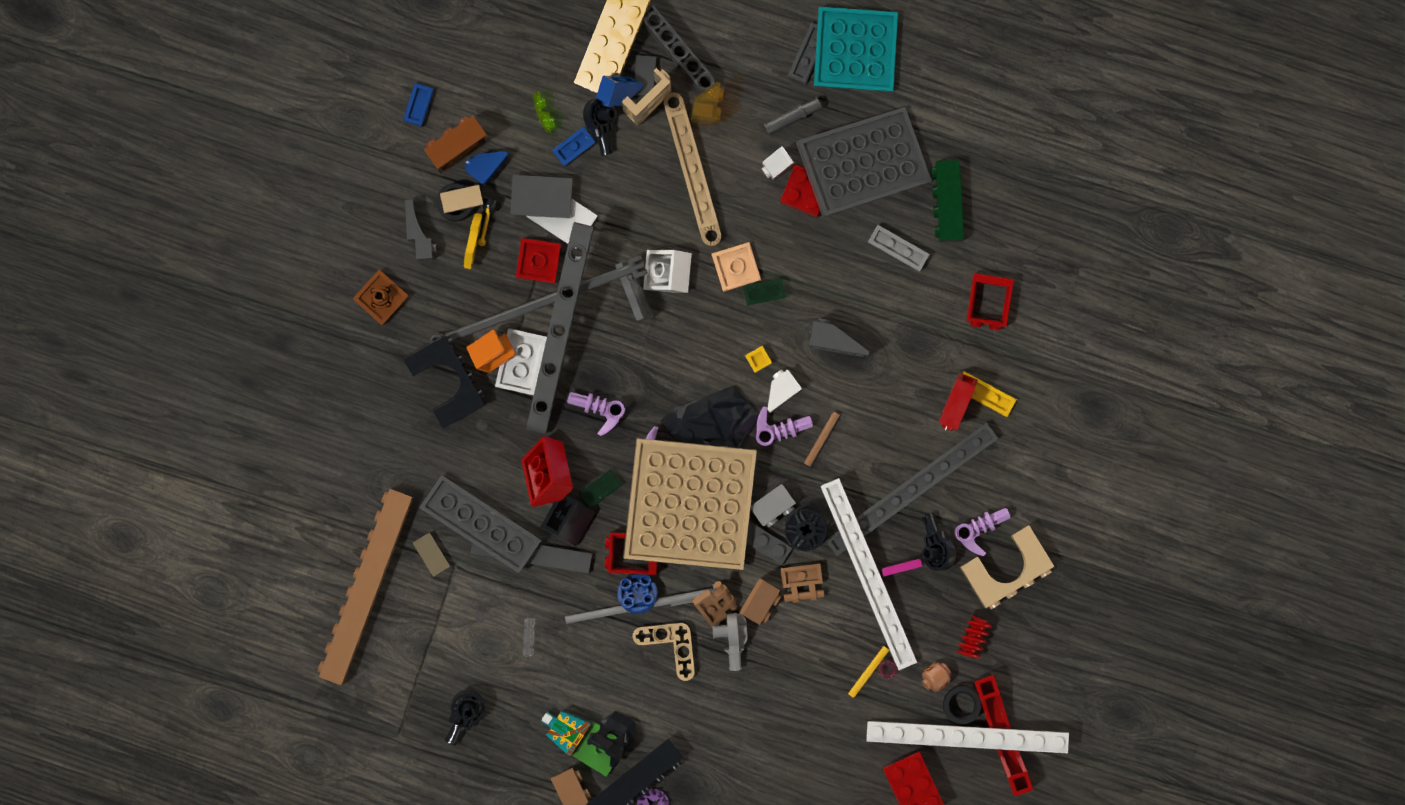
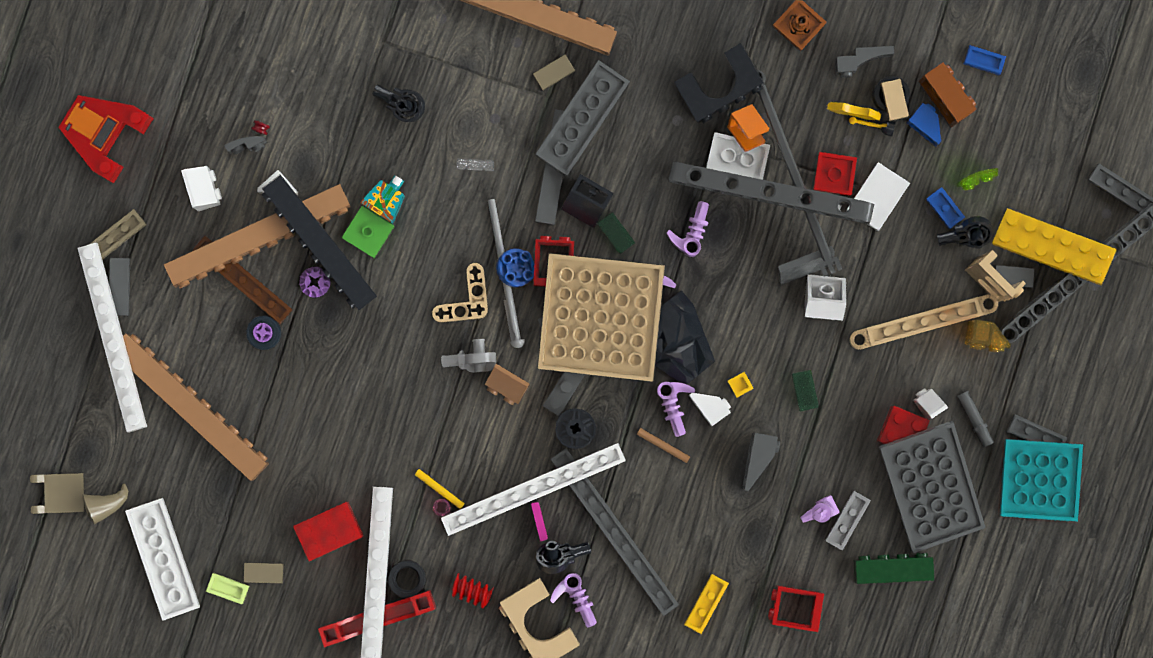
camera: 85 degrees right, 0 degrees up
dark grey tile [510,175,573,219] -> none
red slope [521,436,573,507] -> none
black piece [587,711,636,767] -> none
blue slope [596,75,643,107] -> none
medium nougat plate [692,581,738,627] -> none
light nougat tile [711,242,761,292] -> none
light grey brick [750,484,796,527] -> none
medium nougat plate [780,564,824,603] -> none
nougat head [921,662,952,692] -> none
red window [939,372,978,431] -> none
none -> lavender piece [800,495,840,523]

